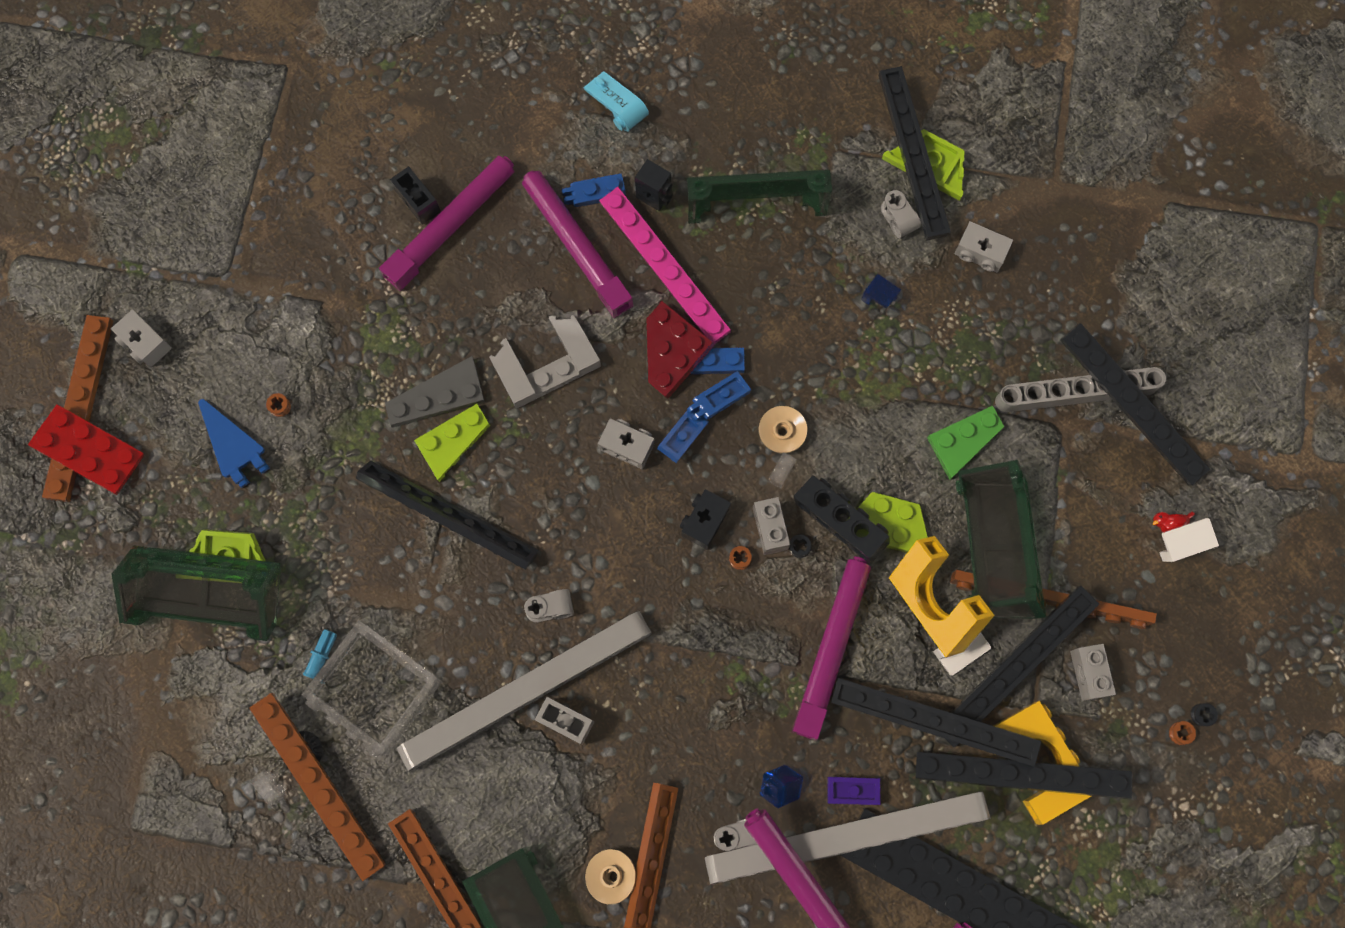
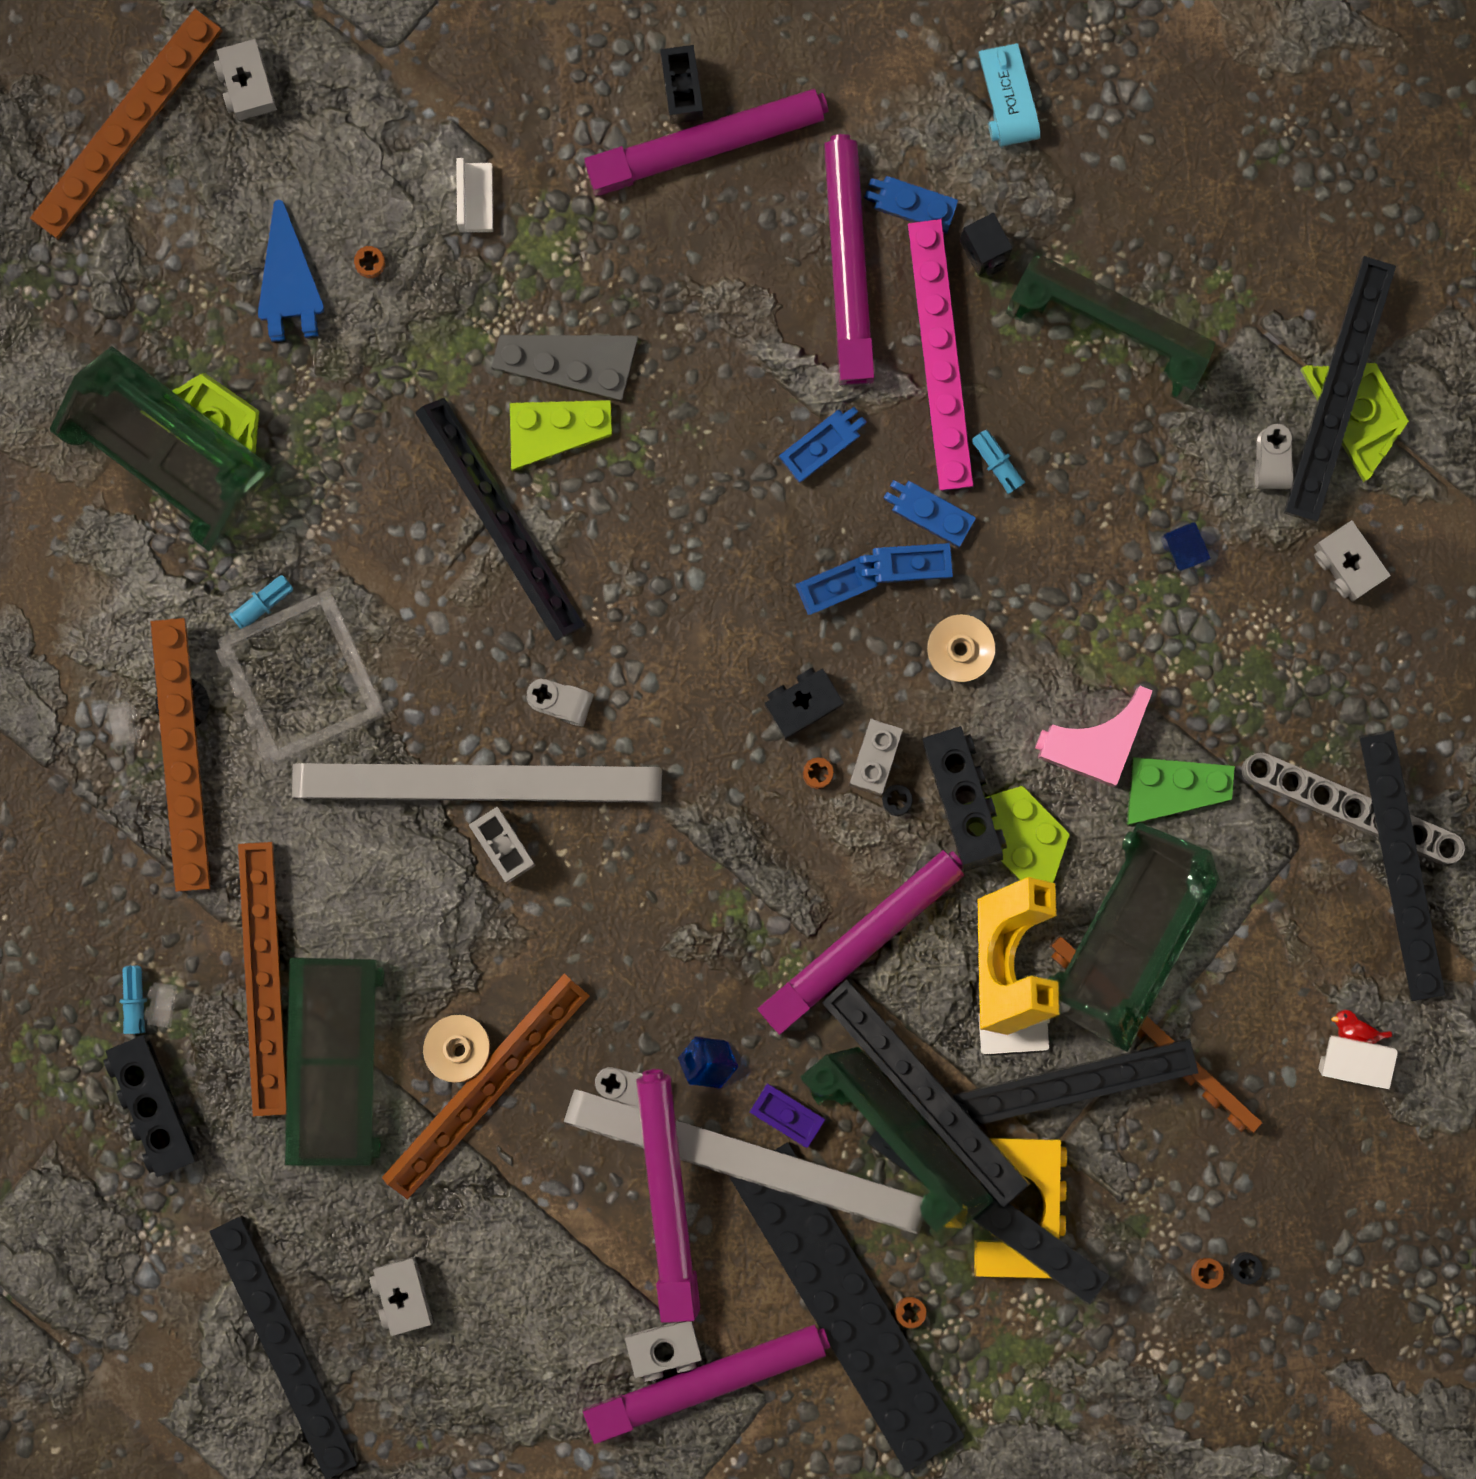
camera: 25 degrees right, 10 degrees up
red plate [28,404,145,495] -> none
light grey wedge [489,315,601,409] -> none
light grey brick [597,418,655,469] -> none
dark red plate [646,301,715,399] -> none
clear piece [768,452,797,488] -> none
light grey brick [1070,644,1116,701] -> none
none -> white panel [456,158,493,232]
none -> blue hinge [779,406,867,484]
none -> windscreen [800,1047,994,1246]
none -> dark orange bush [895,1297,926,1328]
none -> dark azure axle [972,430,1025,494]
none -> bright pink arch [1035,686,1152,787]

